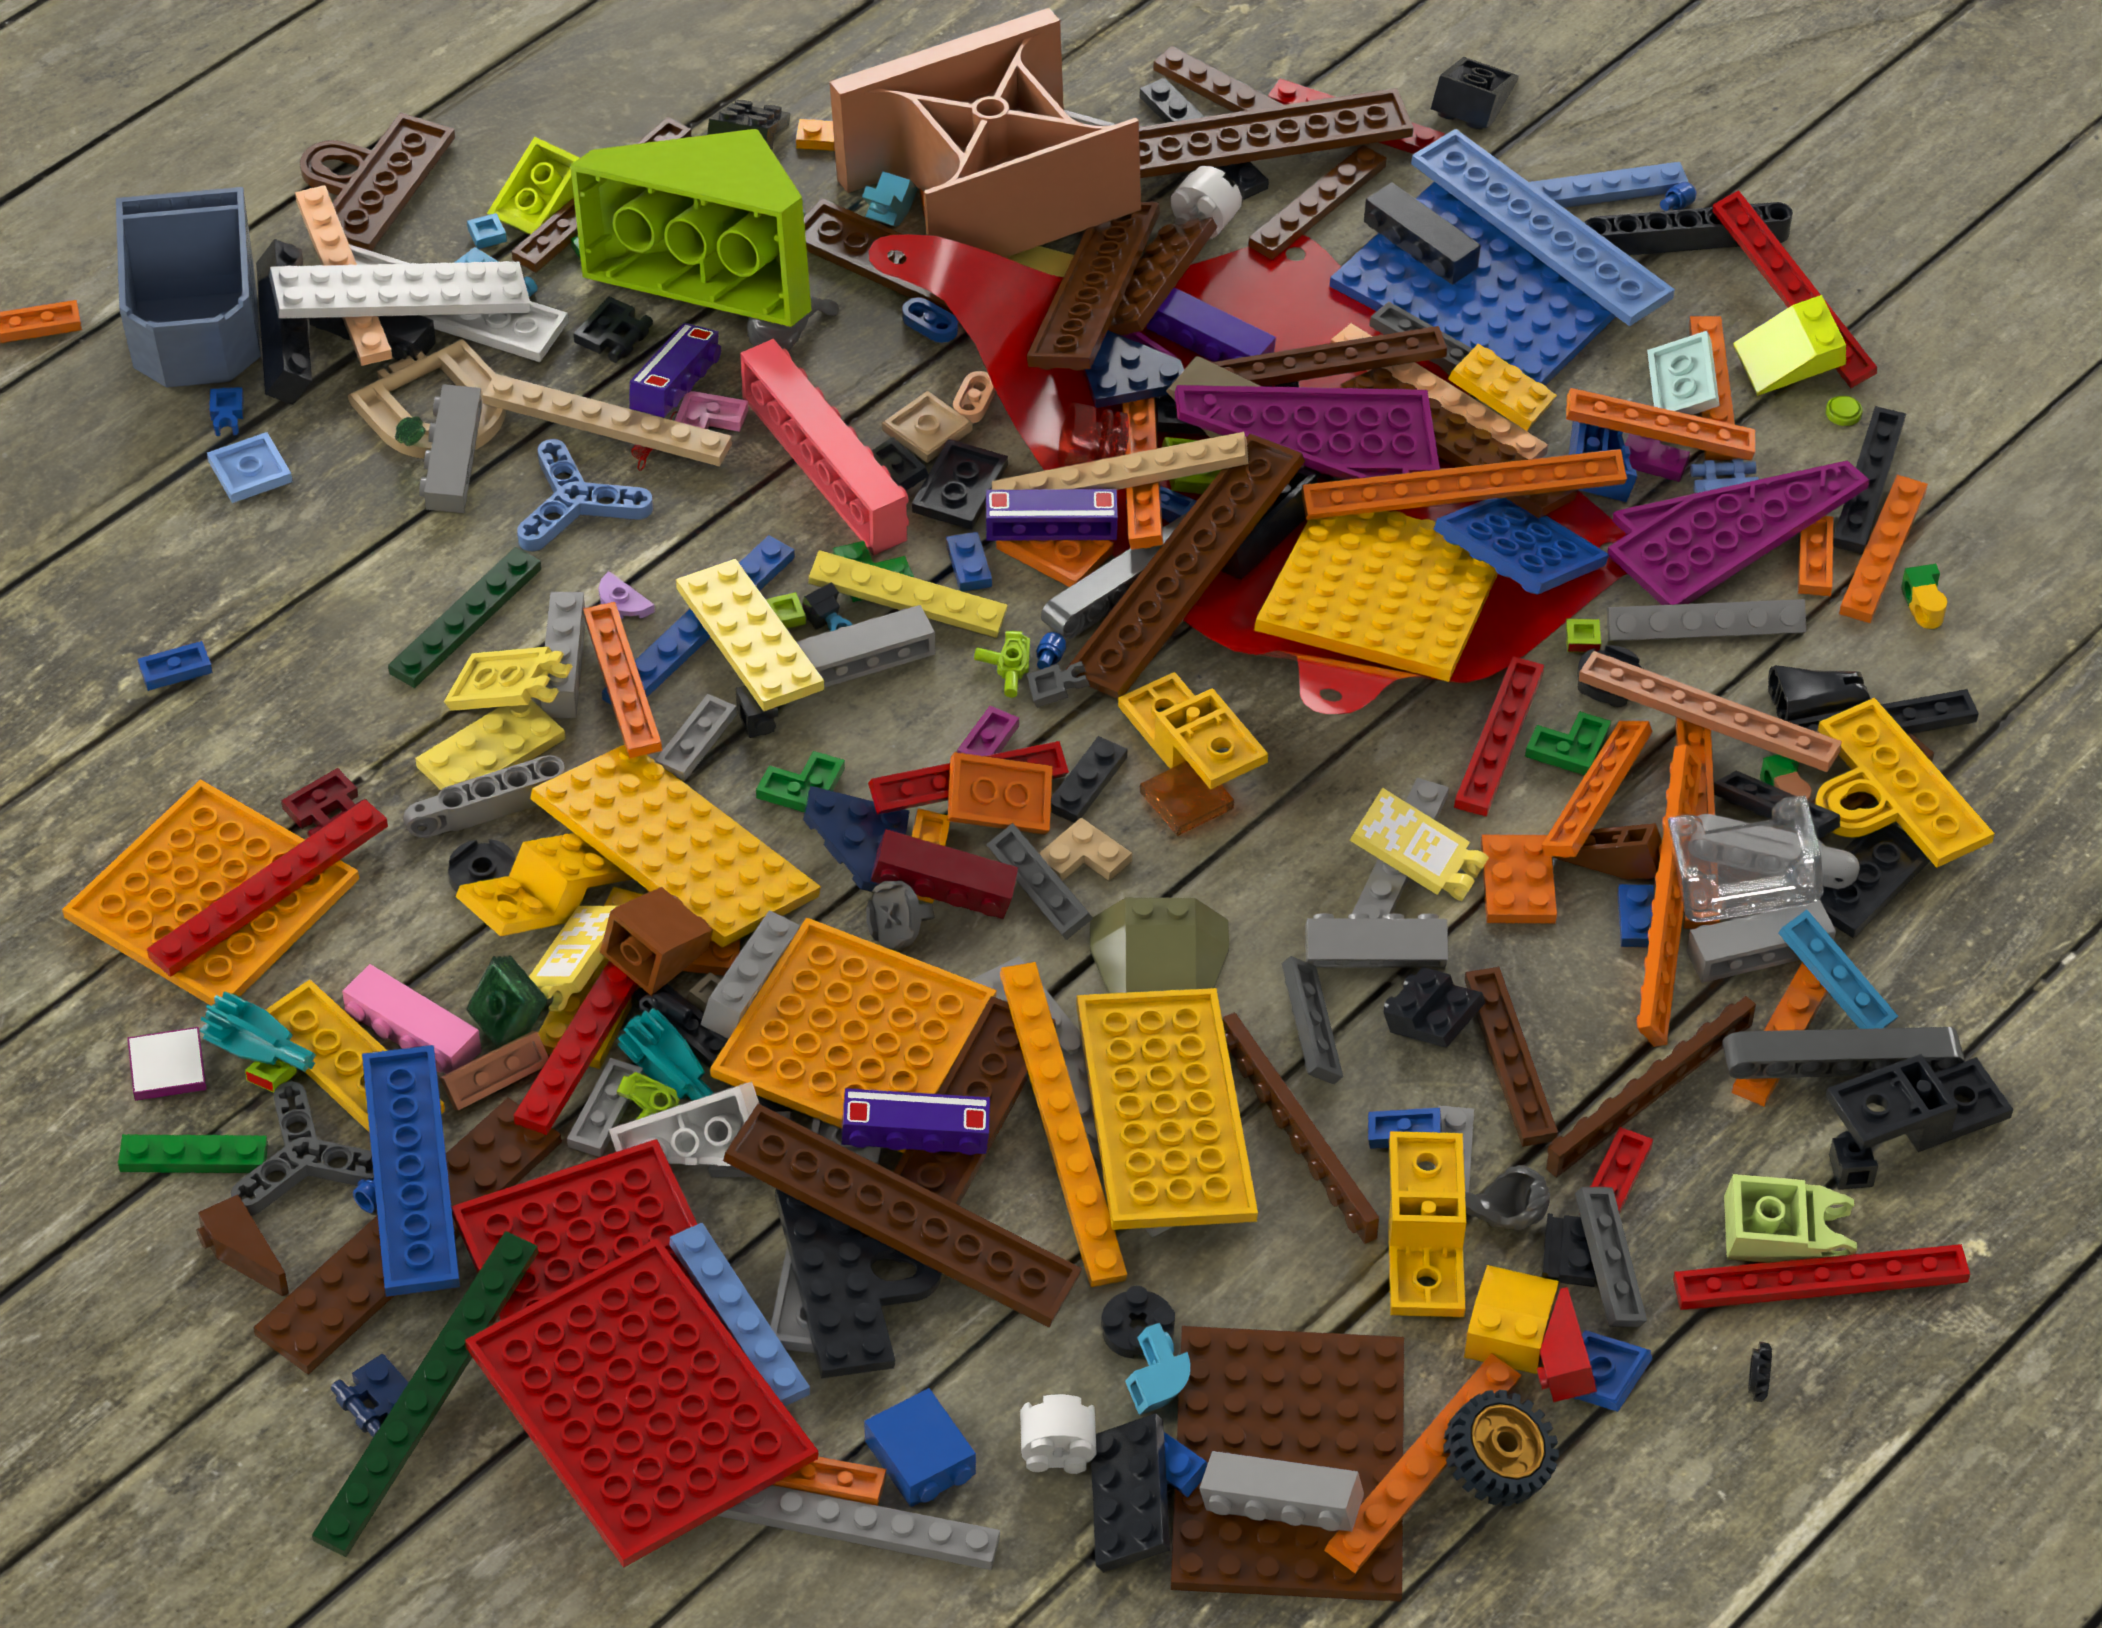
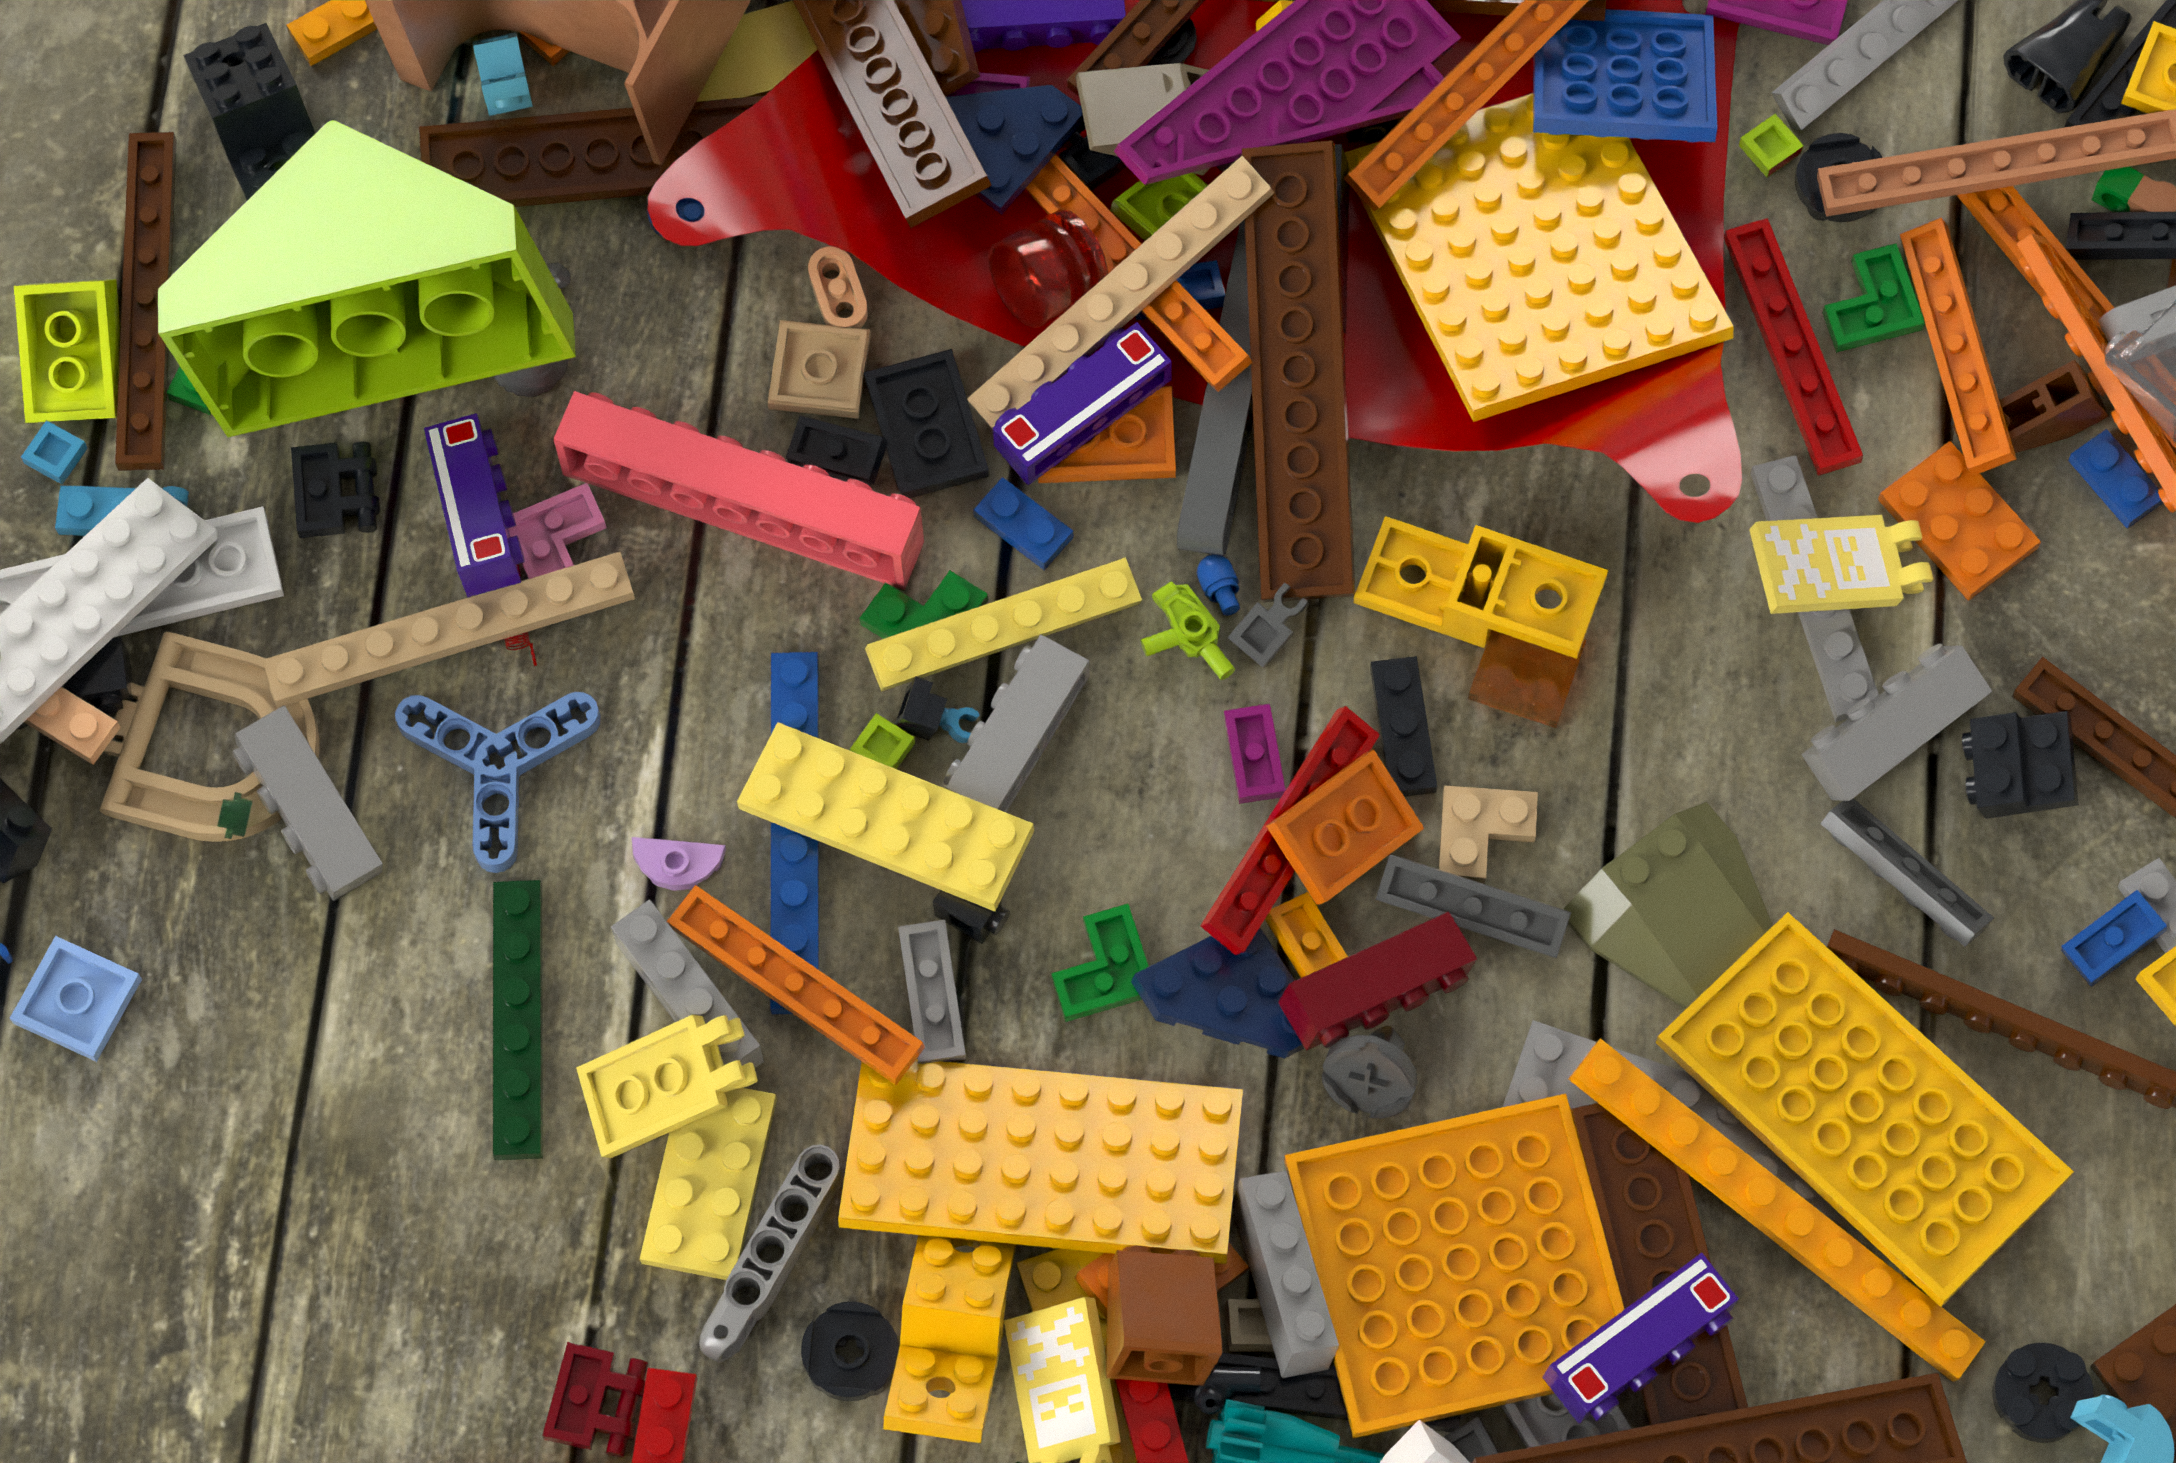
camera: 35 degrees left, 20 degrees up
blue plate [137,641,213,691] -> none

